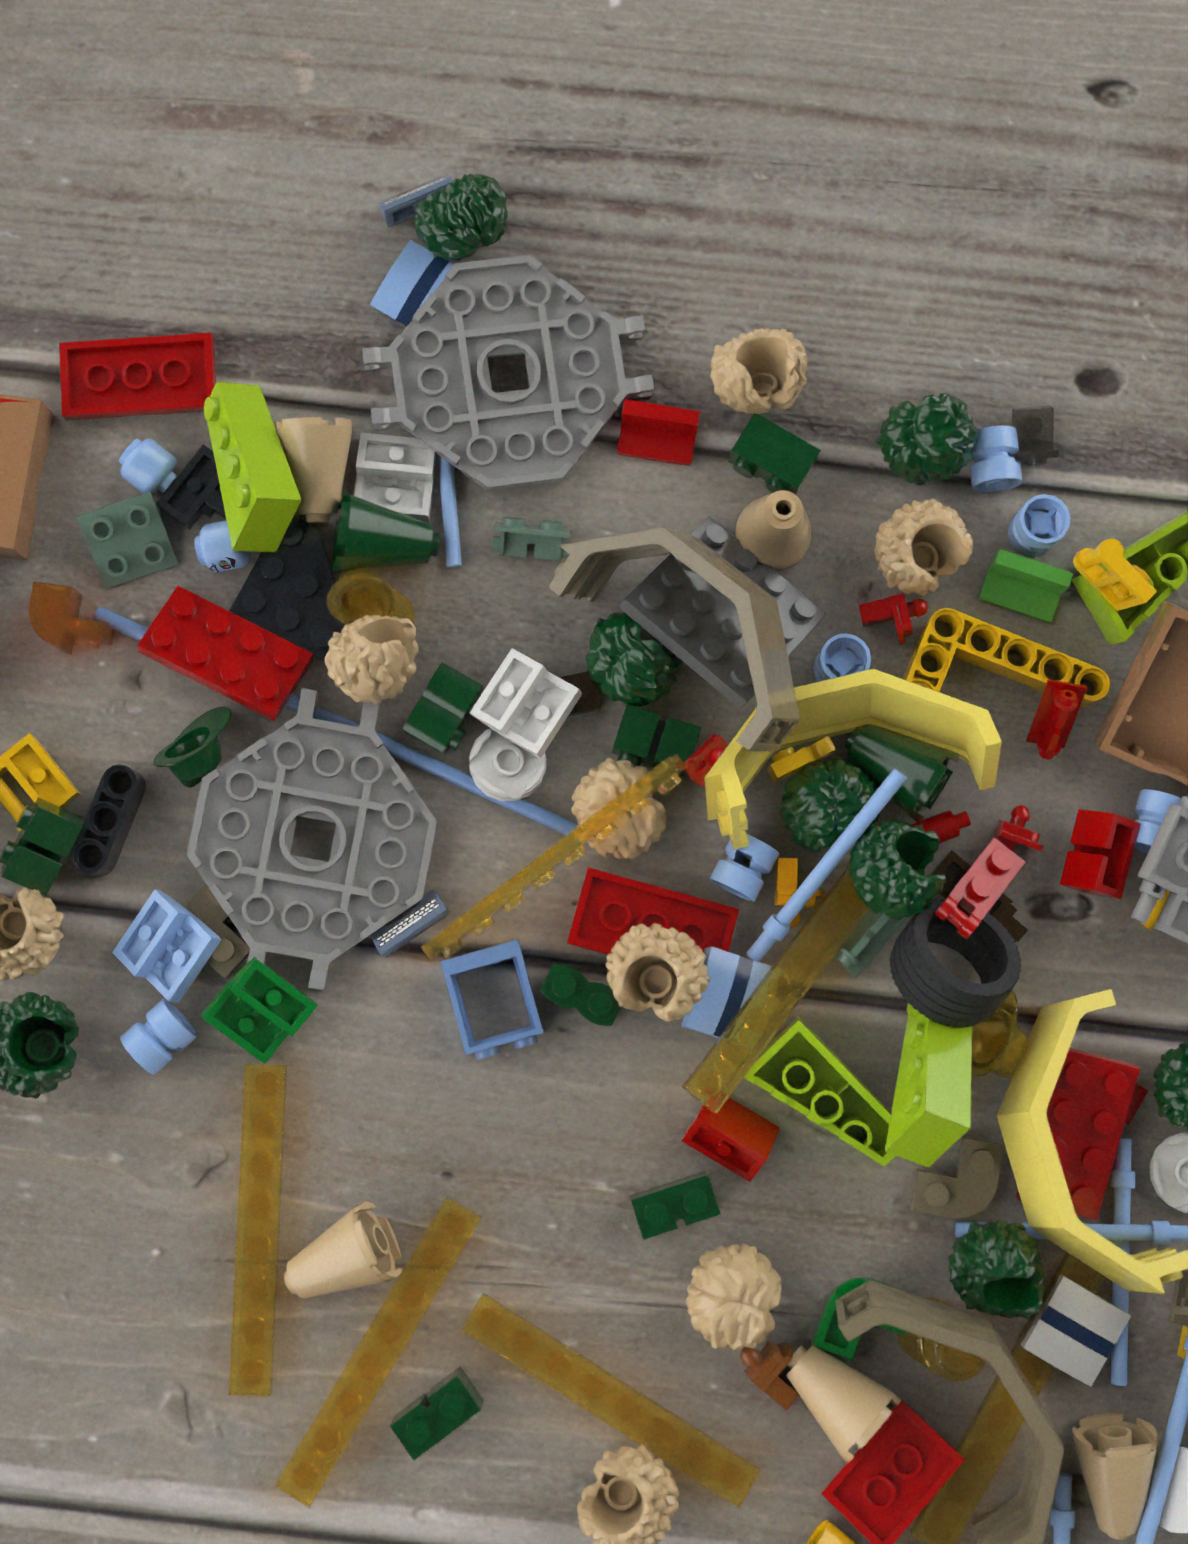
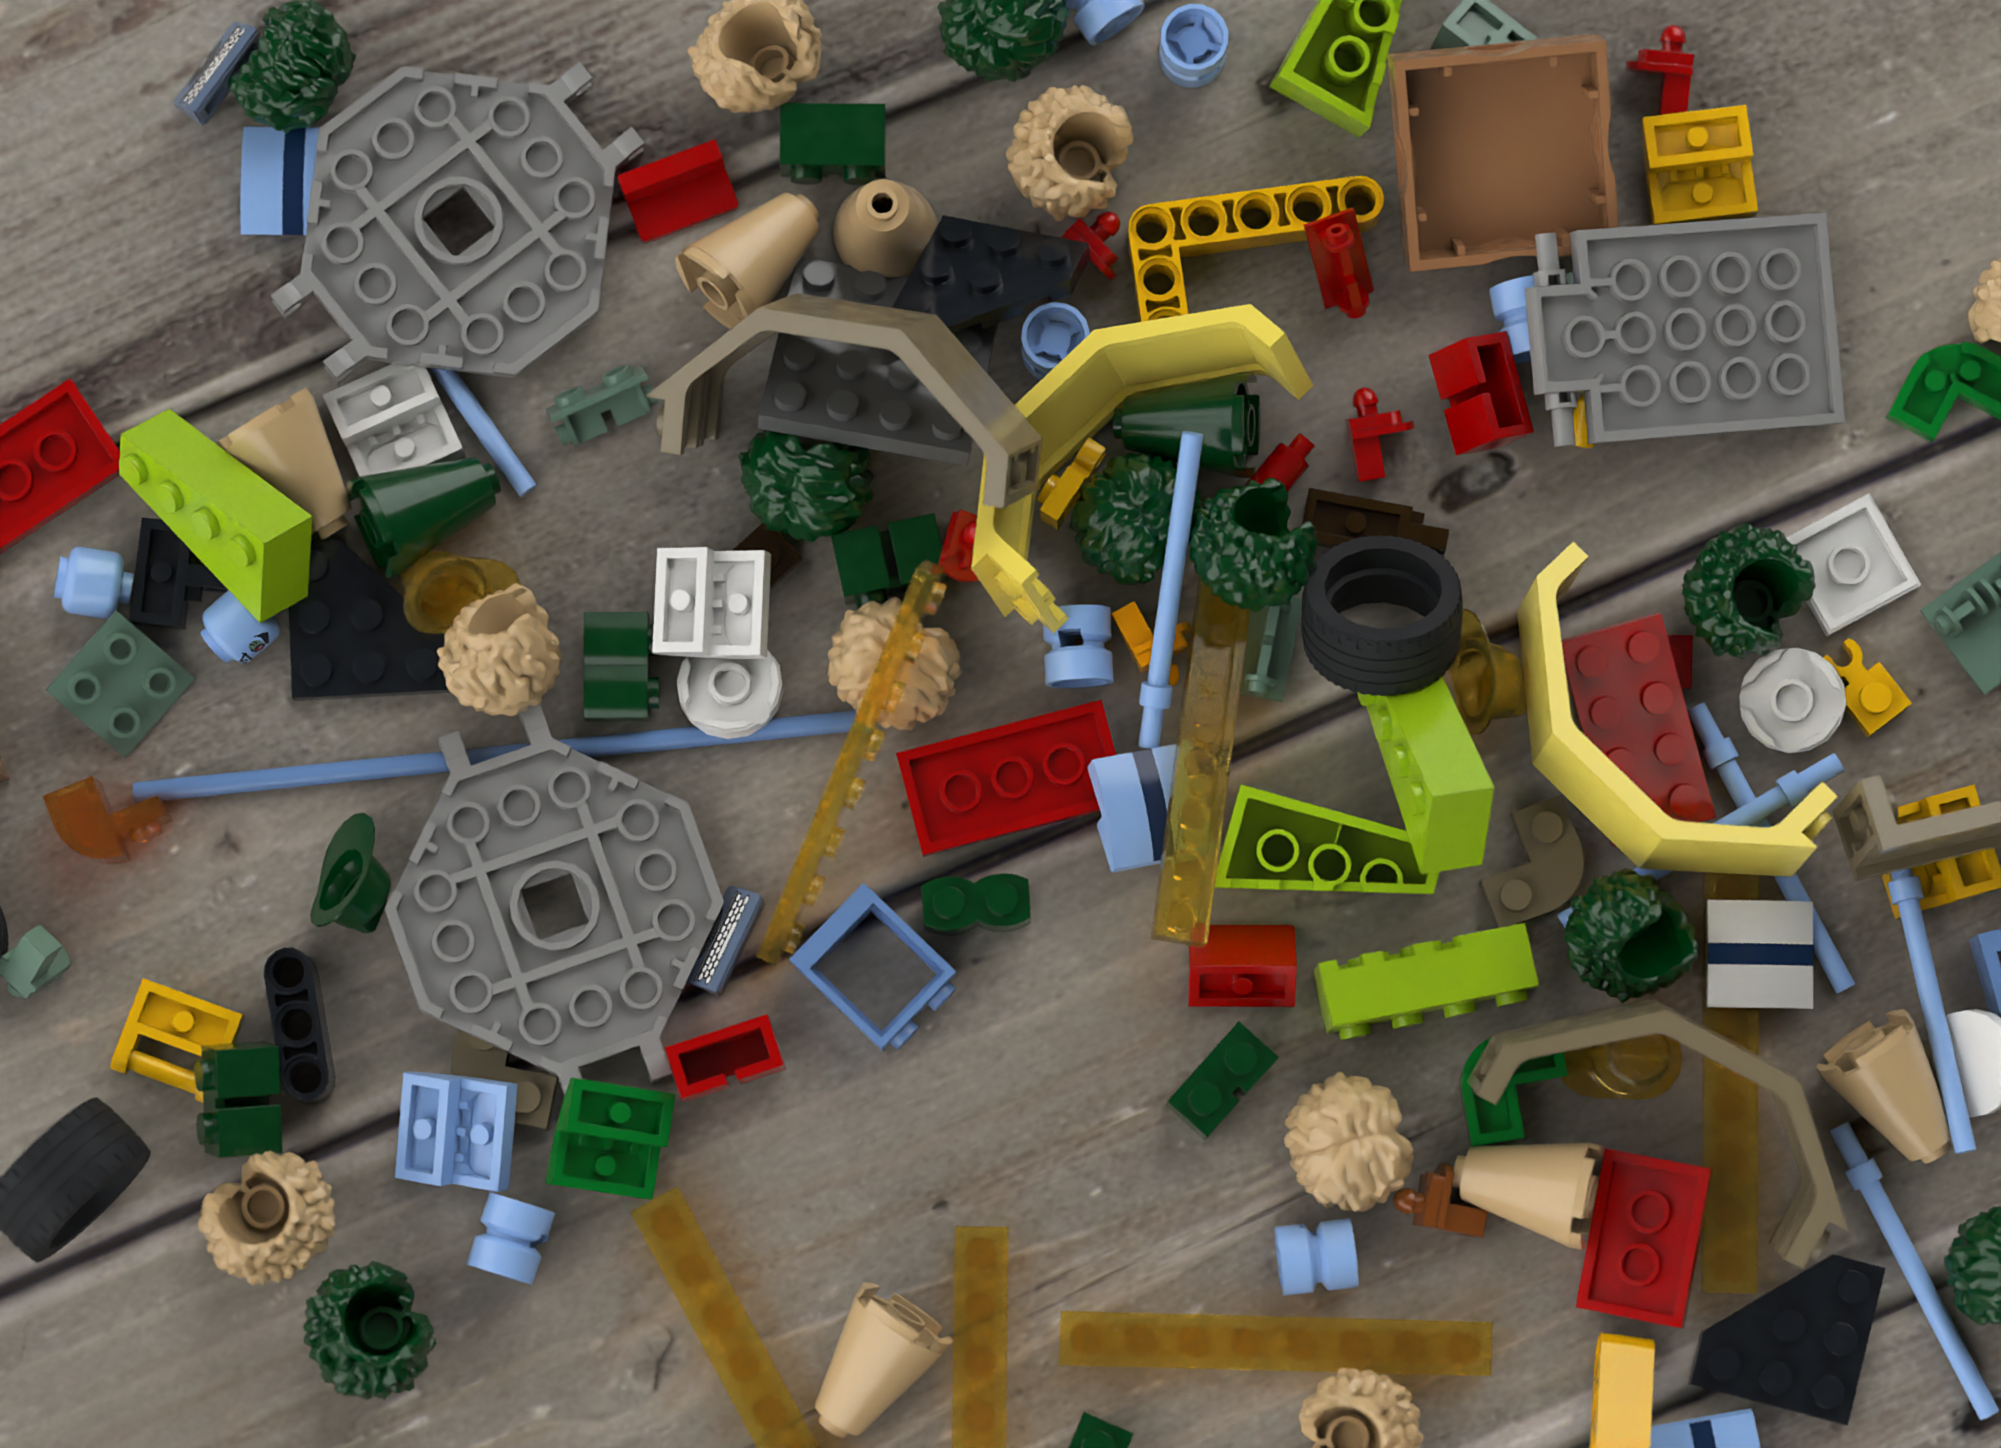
camera: 25 degrees left, 0 degrees up
red plate [137,586,314,721] -> none
tan hair [606,923,710,1022] -> none
plate [934,837,1025,939] -> none
bright green panel [978,549,1073,623] -> none
yellow plate [1073,538,1157,611] -> none
none -> red piece [664,1014,786,1102]
none -> tan cone [675,193,819,329]
none -> black plate [892,215,1091,333]
none -> light blue wheel [1274,1218,1359,1296]
none -> lime wedge [1313,923,1539,1041]

